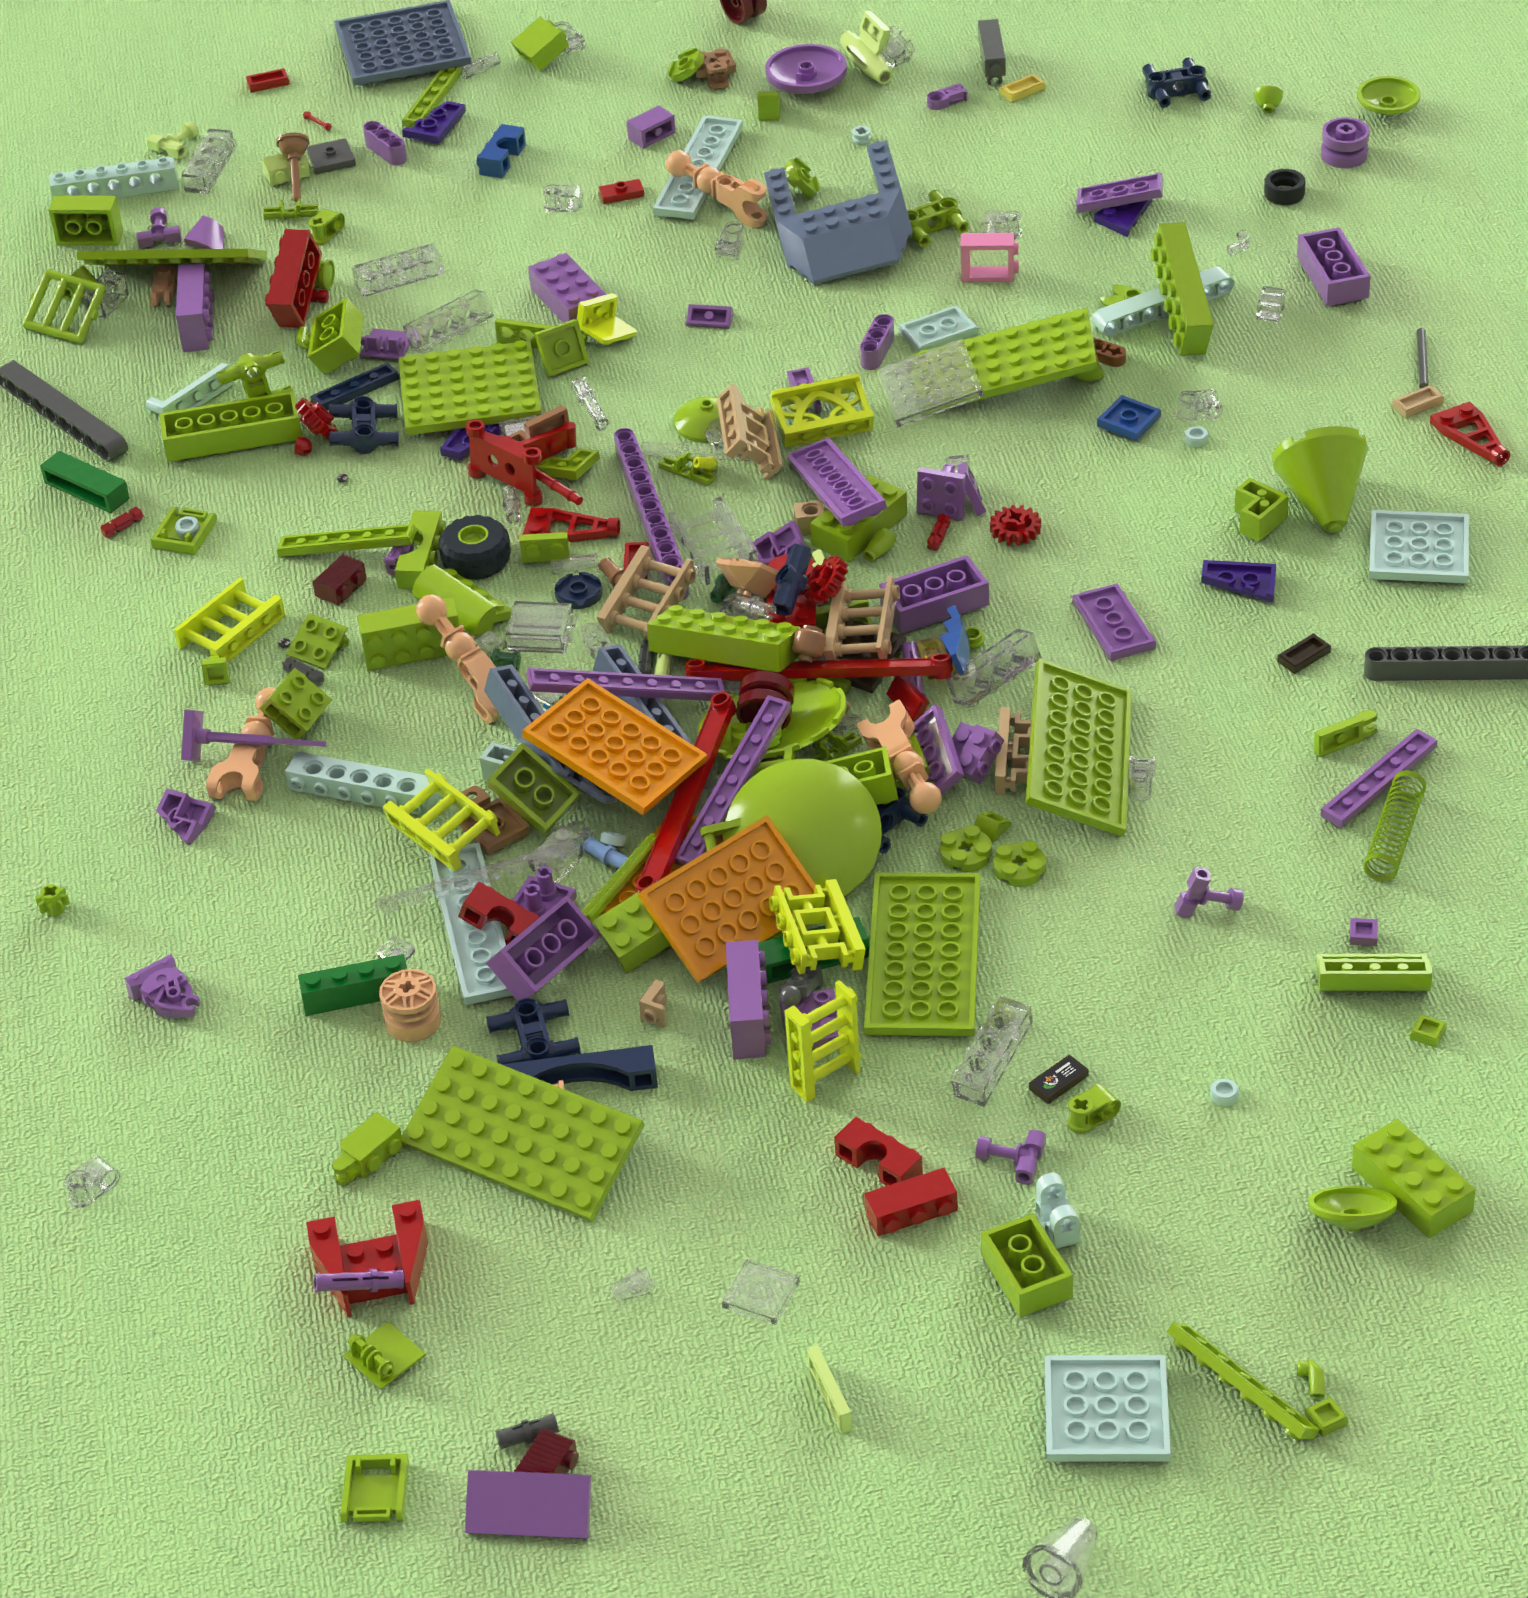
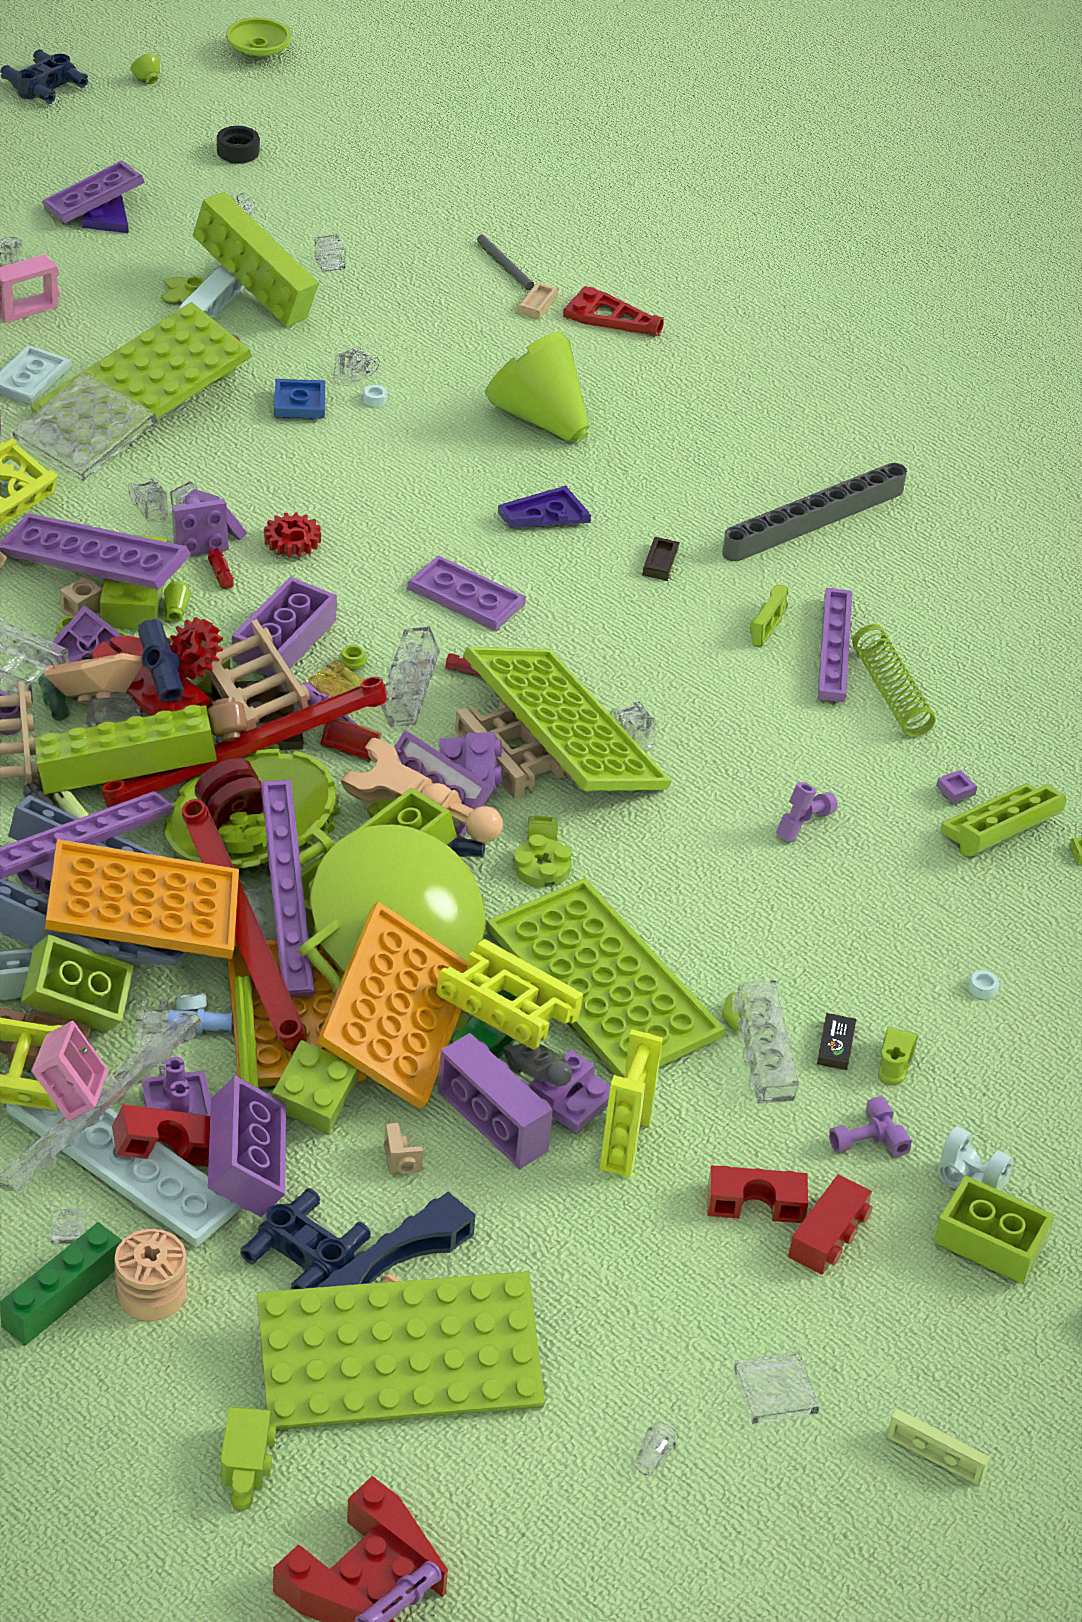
camera: 45 degrees left, 0 degrees up
clear pin [733,595,776,620] -> none
blue slope [940,605,970,676] -> none
lime plate [993,841,1046,887] -> none
lime brick [1234,477,1289,542] -> none
medium lavender brick [1297,227,1371,306] -> none
medium lavender wheel [1321,117,1370,168] -> none
light aqua plate [1369,510,1469,583] -> none
none -> bright pink window [31,1020,109,1121]
none -> clear piece [128,477,168,523]

